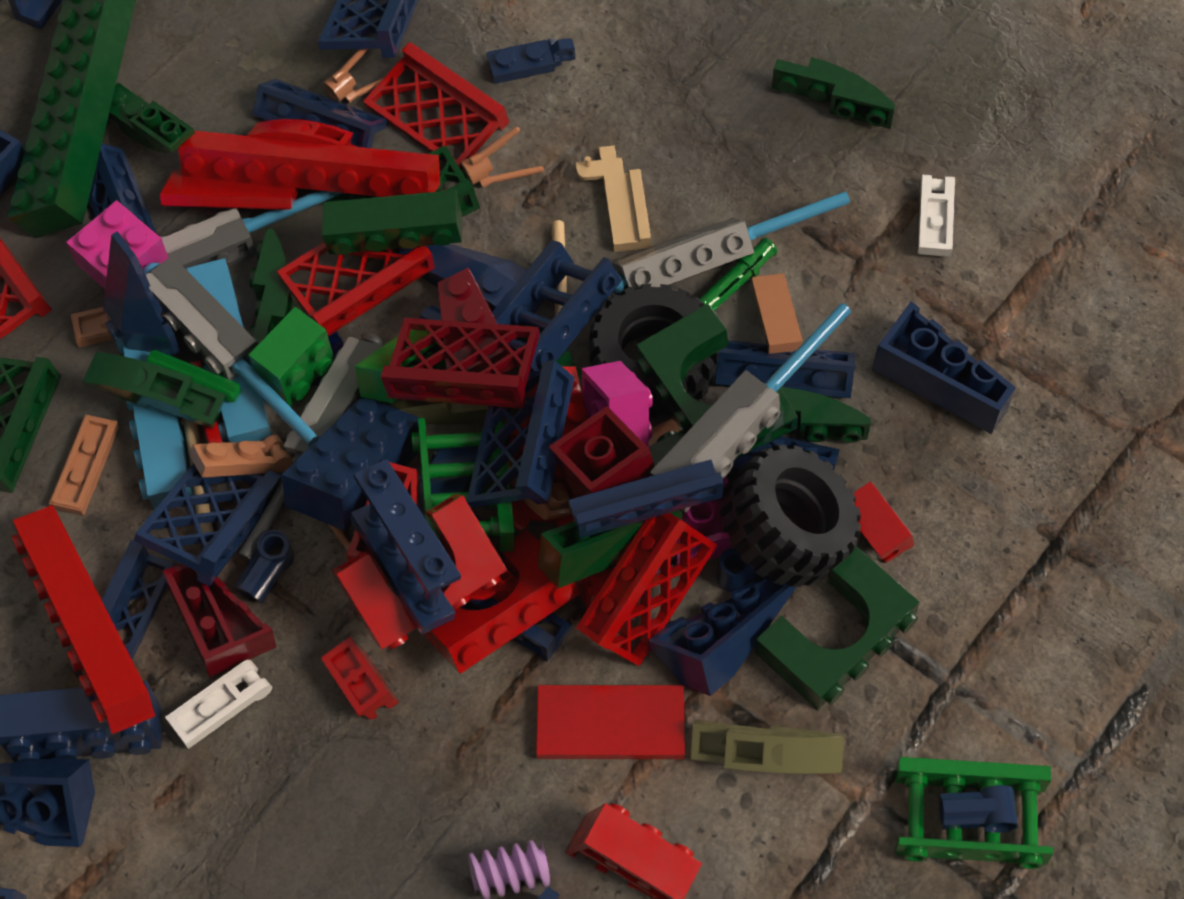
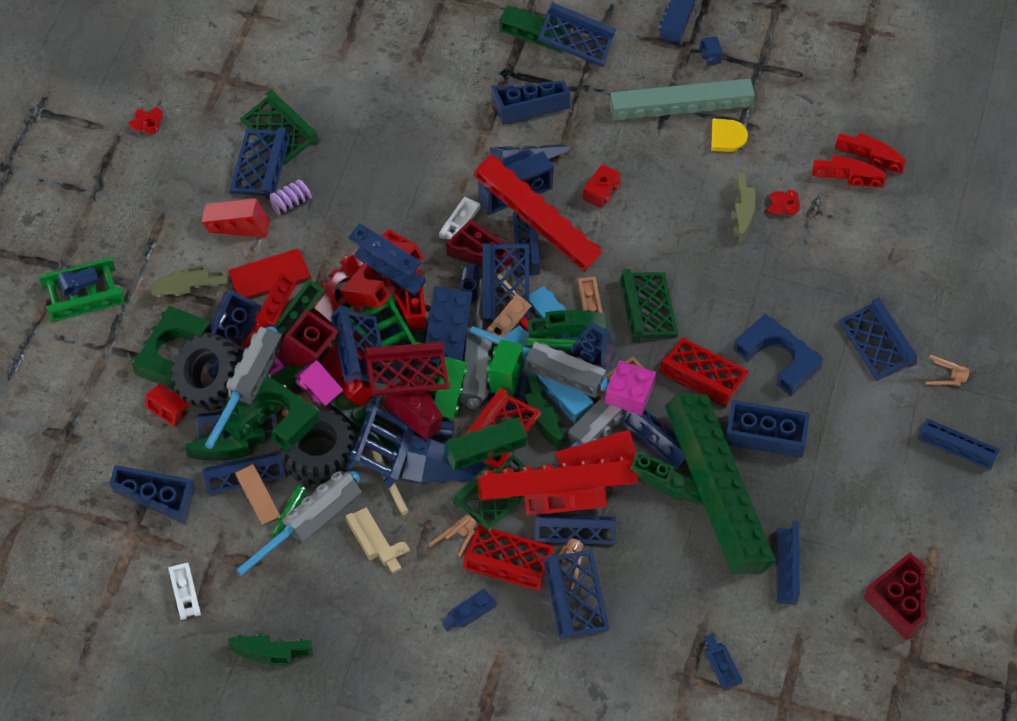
camera: 155 degrees right, 5 degrees down
dark blue fence [569,459,724,538] -> none

